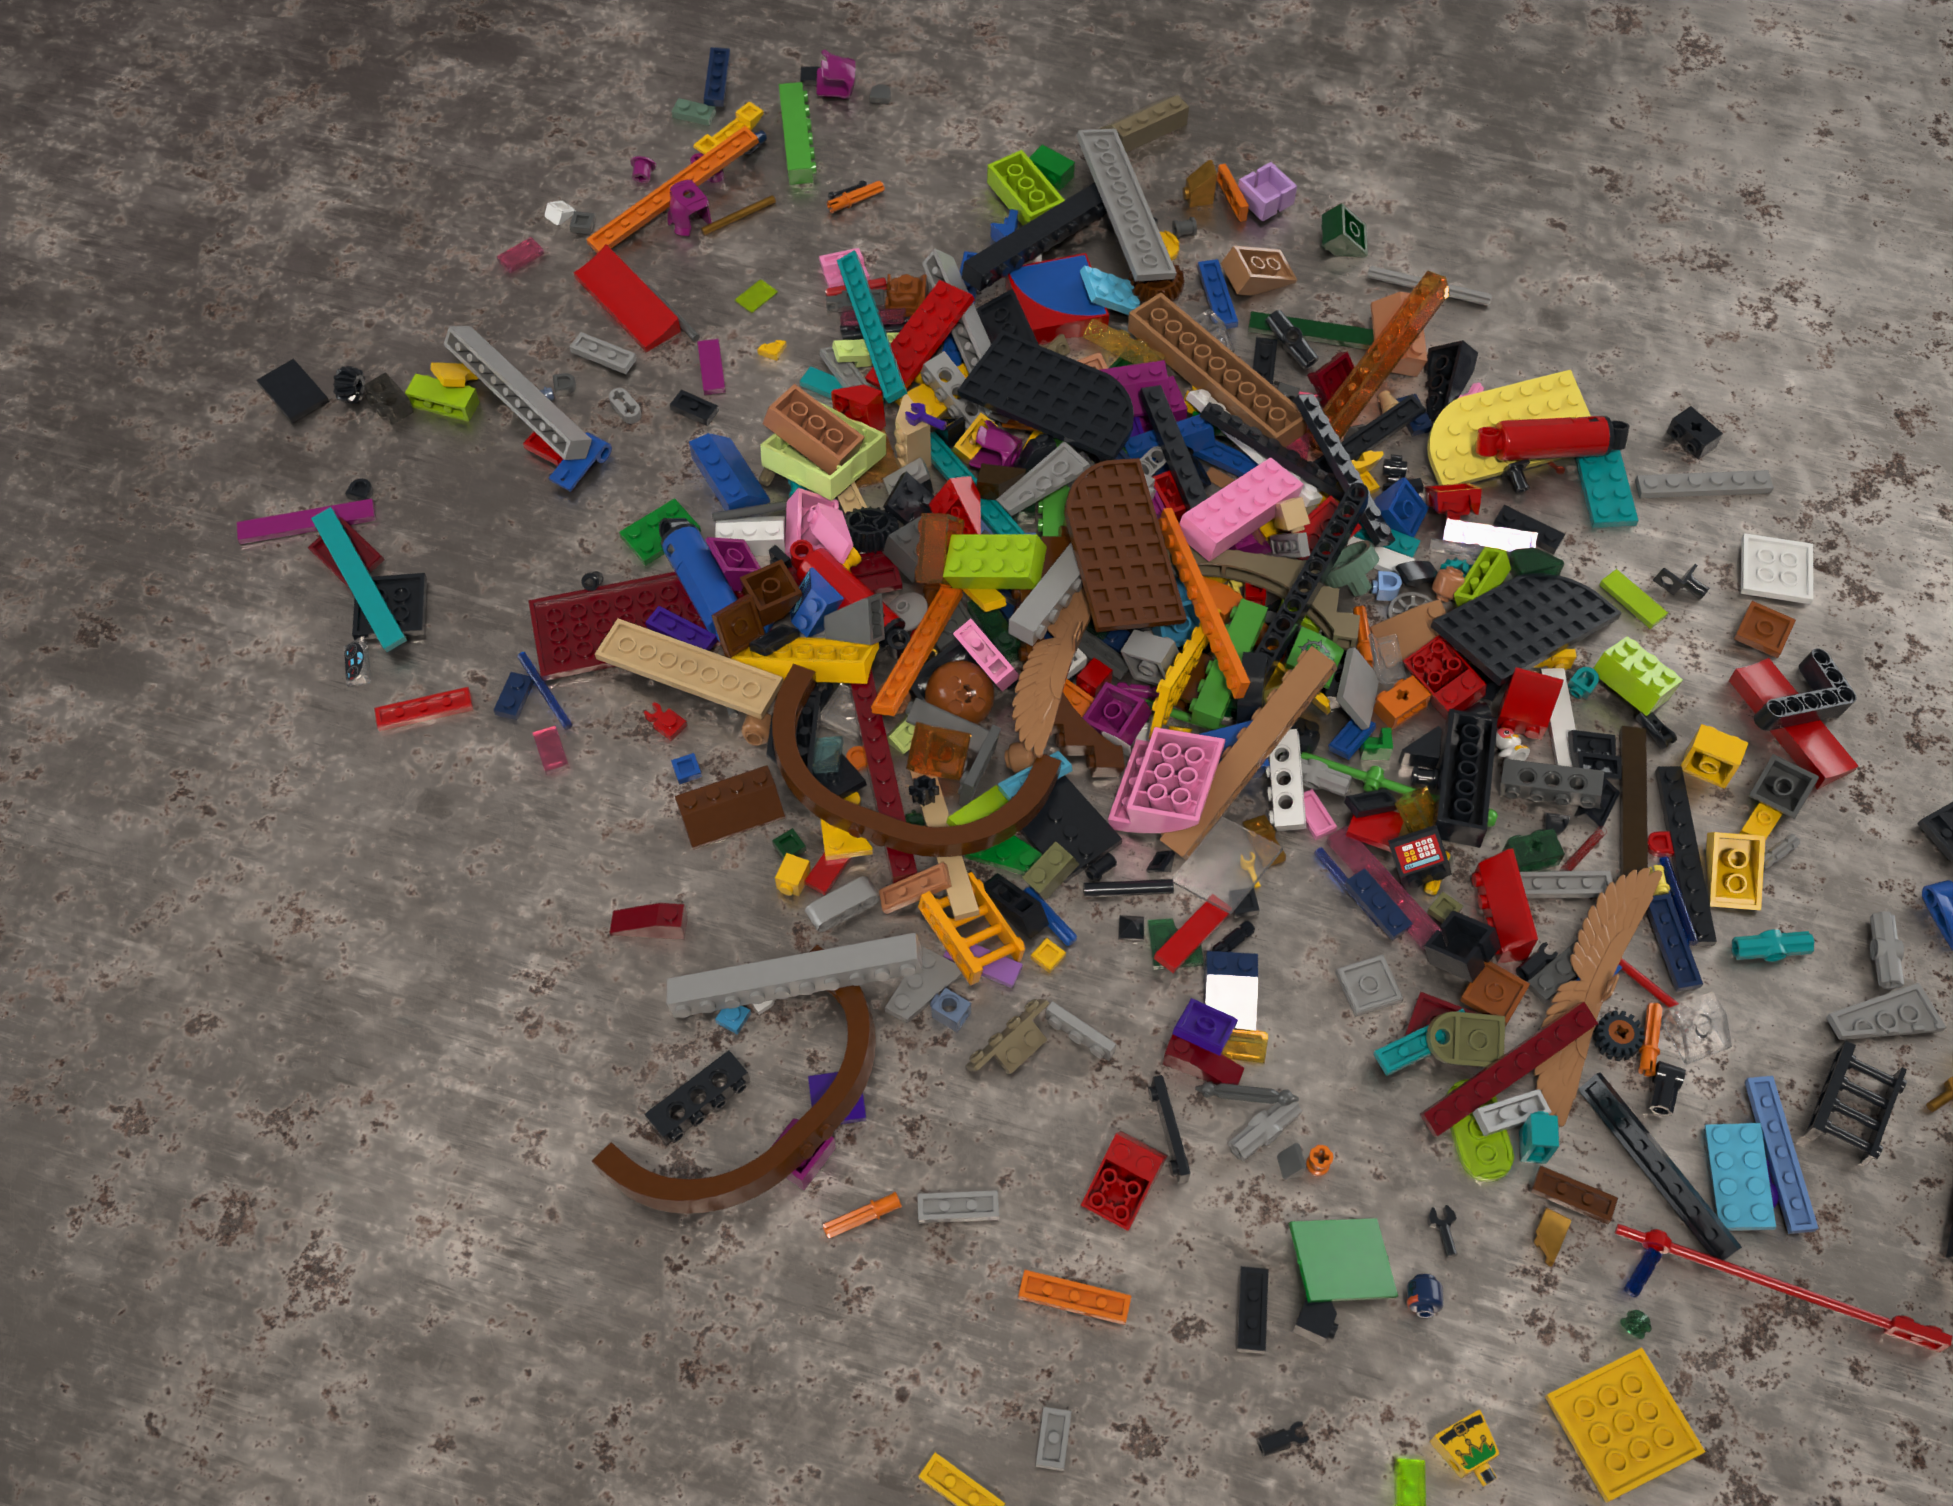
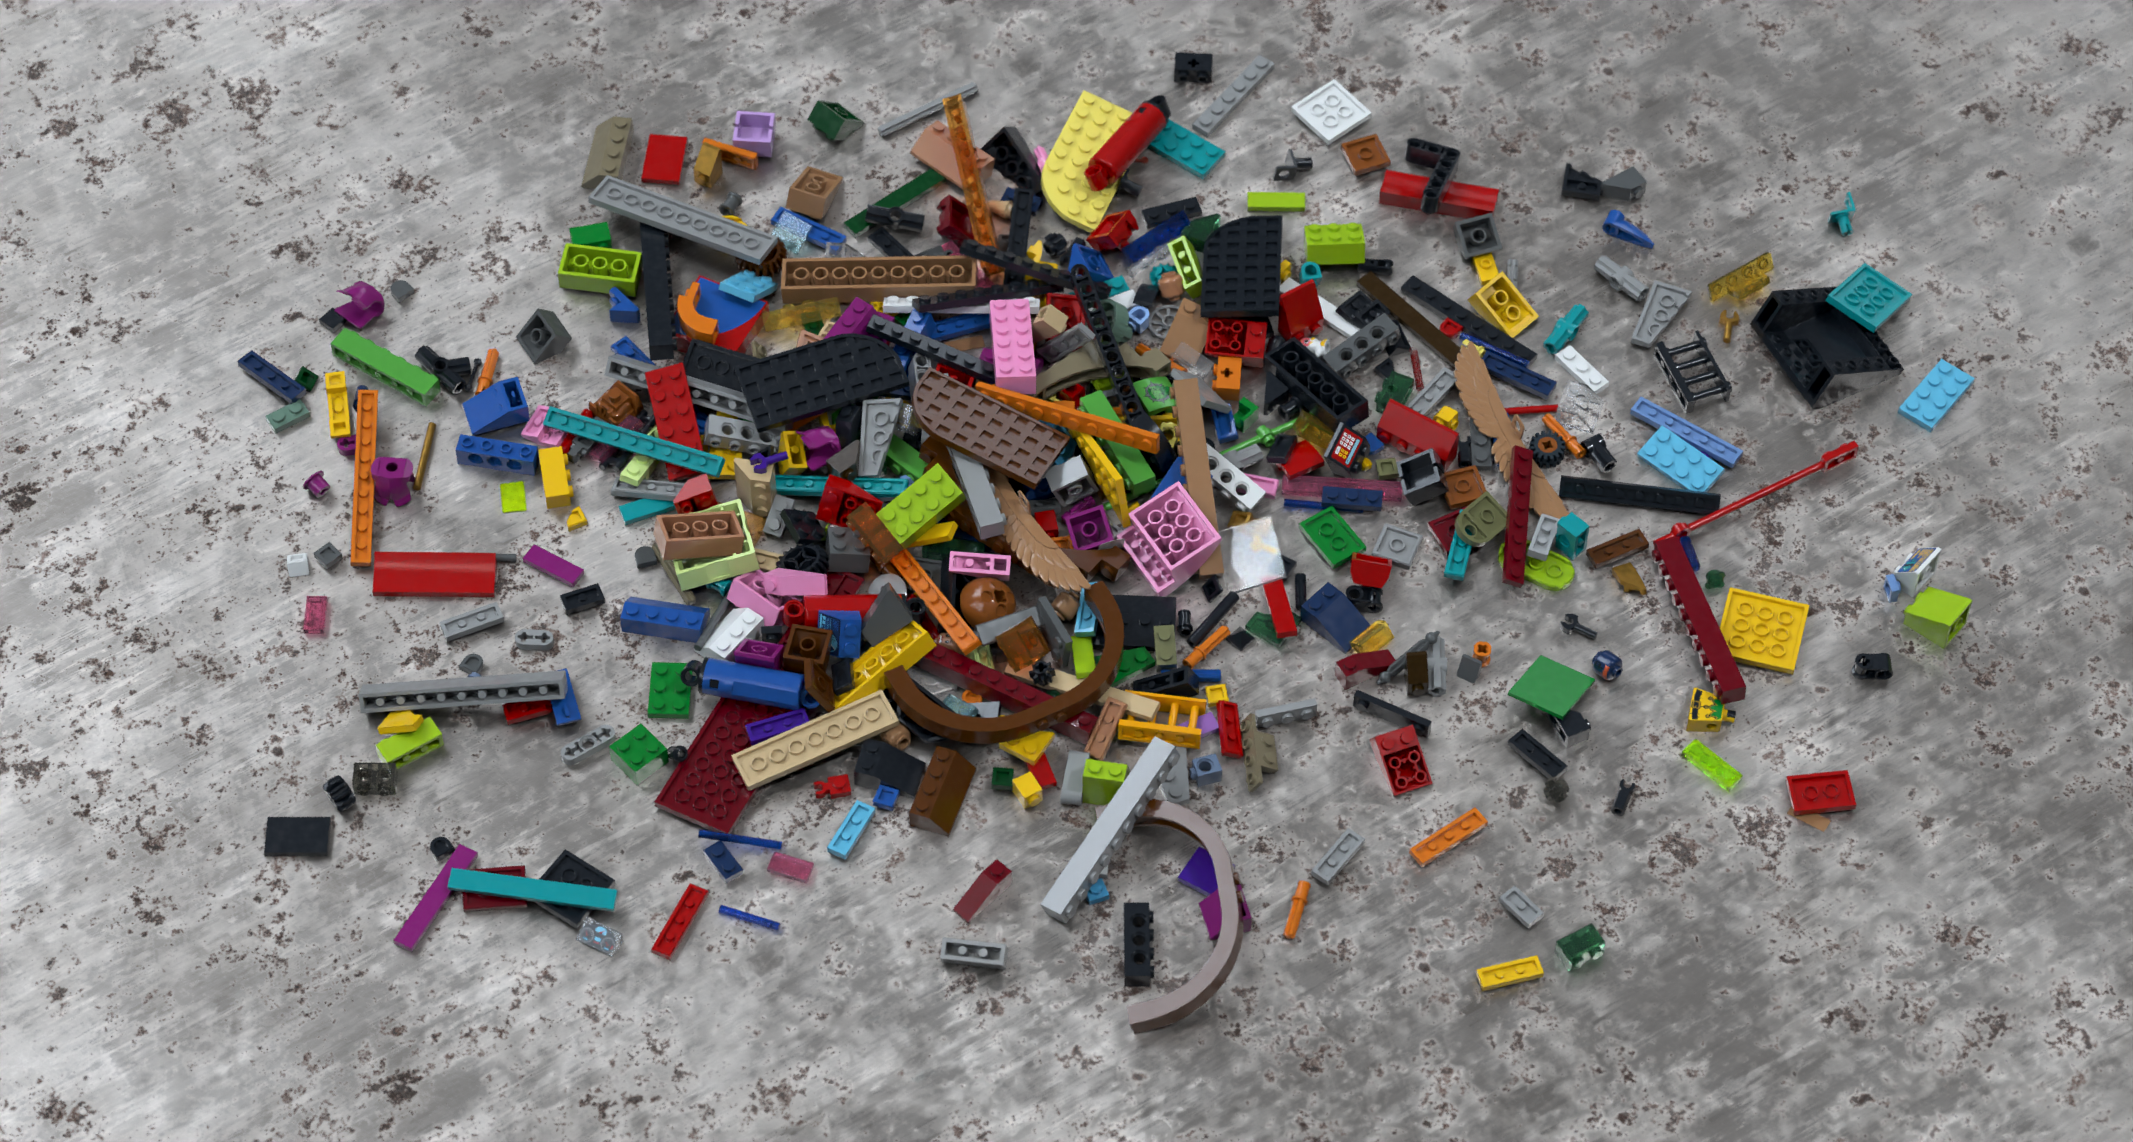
camera: 50 degrees left, 5 degrees down
dark purple tile [1172,998,1238,1056] -> none
yellow brick [1680,724,1748,789] -> none
none -> dark green slope [293,366,319,392]
none -> black piece [415,345,471,394]
none -> blue brick [455,434,540,476]
none -> blue slope [462,377,530,436]
none -> dark grey slope [516,309,572,364]
none -> yellow brick [538,446,574,509]
none -> light grey beam [561,725,616,765]
none -> green brick [609,723,669,785]
none -> red tile [641,134,688,185]
none -> orange arch [677,282,719,344]
none -> clear blue bar [719,905,781,931]
none -> clear light blue piece [771,210,813,254]
none -> medium azure plate [827,800,875,860]
none -> black slope [854,739,926,799]
none -> light grey brick [940,937,1008,970]
none -> lime slope [1082,759,1130,806]
none -> orange axle [1182,626,1230,669]
none -> red tile [1216,700,1243,759]
none -> green plate [1299,506,1366,569]
none -> black piece [1345,585,1383,613]
none -> red brick [1350,552,1392,588]
none -> blue tile [1365,432,1384,455]
none -> dark brown slope [1404,651,1429,696]
none -> yellow plate [1433,406,1459,431]
none -> clear smoke gear [1543,776,1569,804]
none -> white plate [1555,345,1609,396]
none -> dark red brick [1652,536,1746,705]

